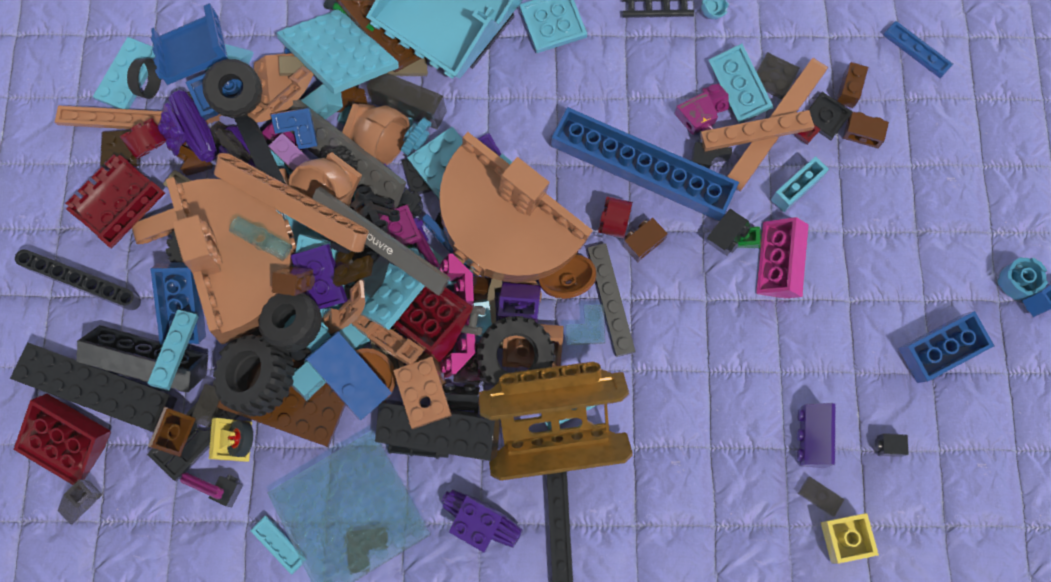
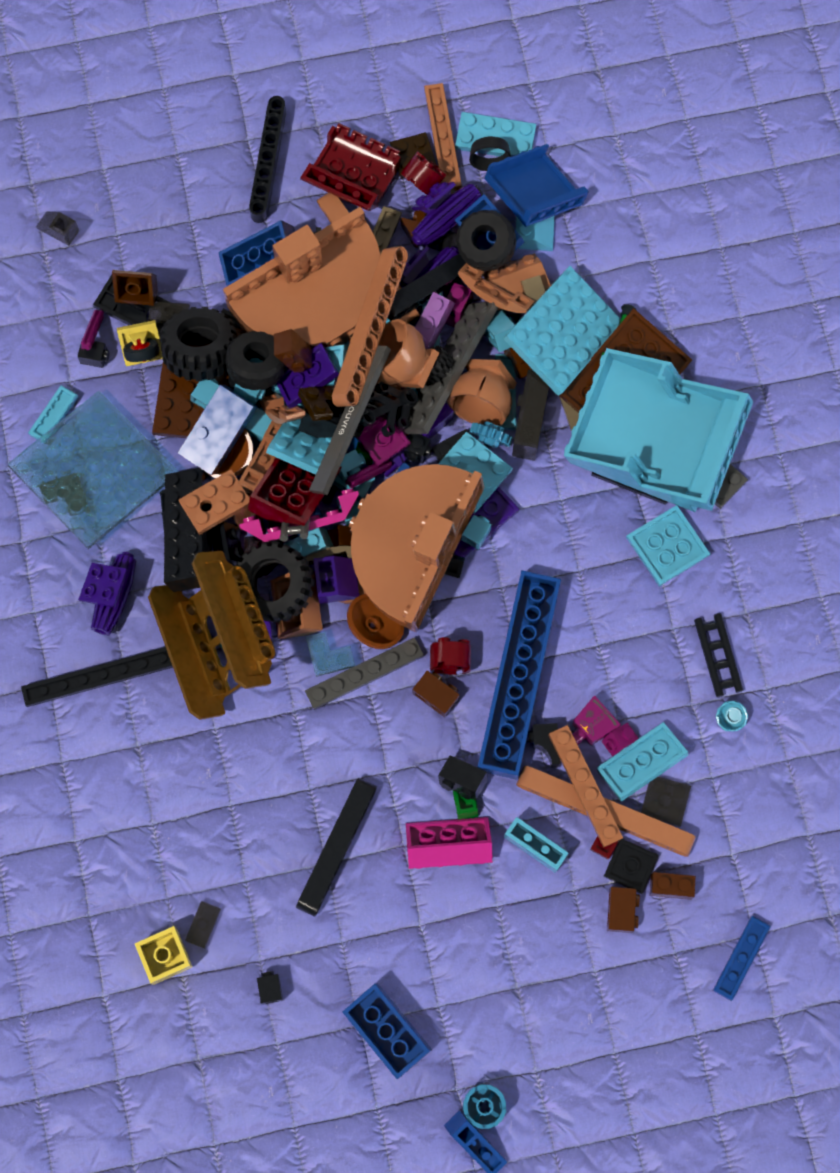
camera: 75 degrees right, 0 degrees up
black brick [10,342,178,433] -> none
dark red slope [13,393,111,488] -> none
black brick [77,325,208,392] -> none
medium azure plate [148,310,199,390] -> none
clear smoke plate [215,128,252,163] -> none
clear light blue piece [229,216,292,261] -> none
blue plate [271,108,318,149] -> none
dark purple slope [797,403,836,468] -> none
none -> black beam [296,778,377,917]

